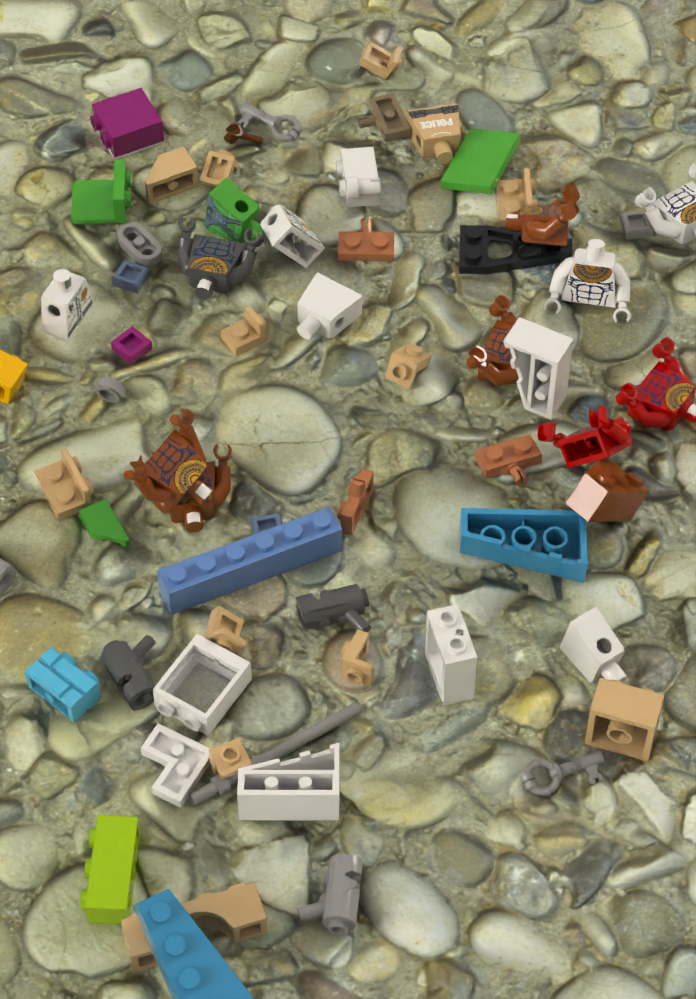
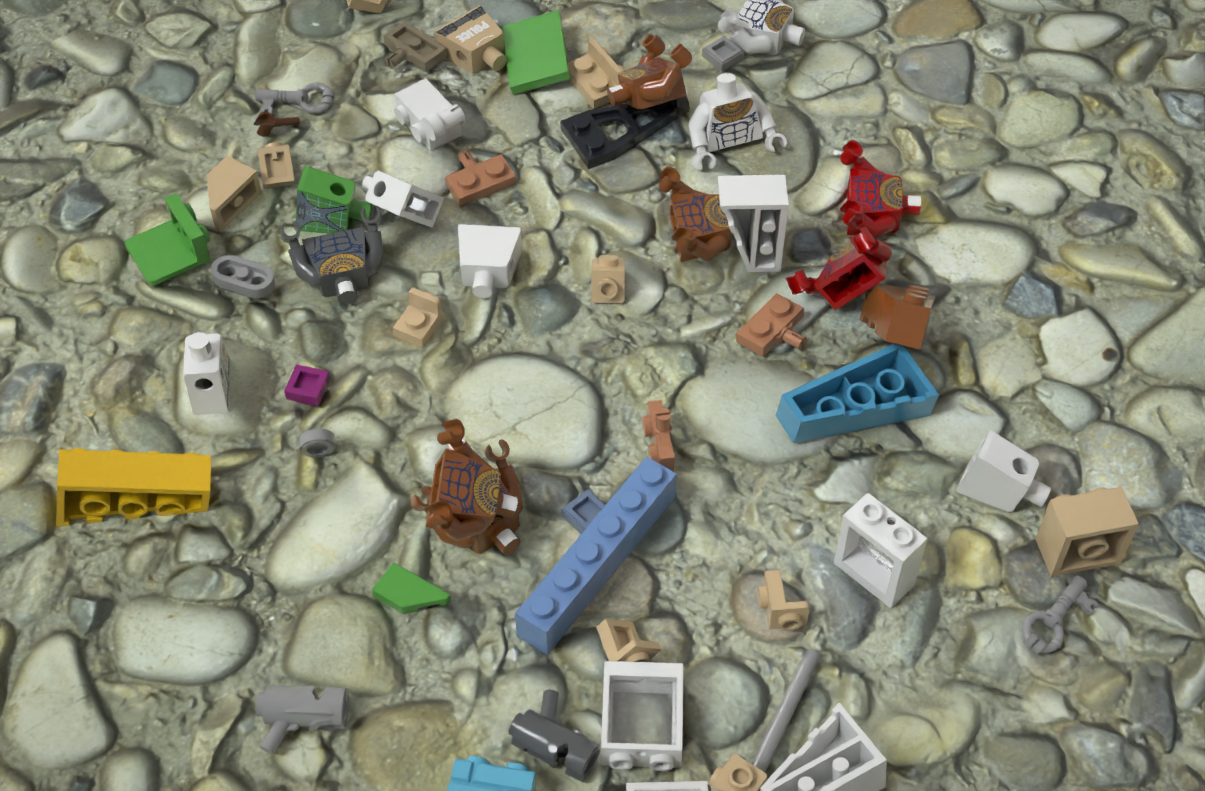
camera: 30 degrees left, 0 degrees up
tan bracket [34,448,94,521] -> none
magenta piece [90,88,164,159] -> none
sand blue tile [112,260,150,294] -> none
dark grey piece [296,584,371,632] -> none

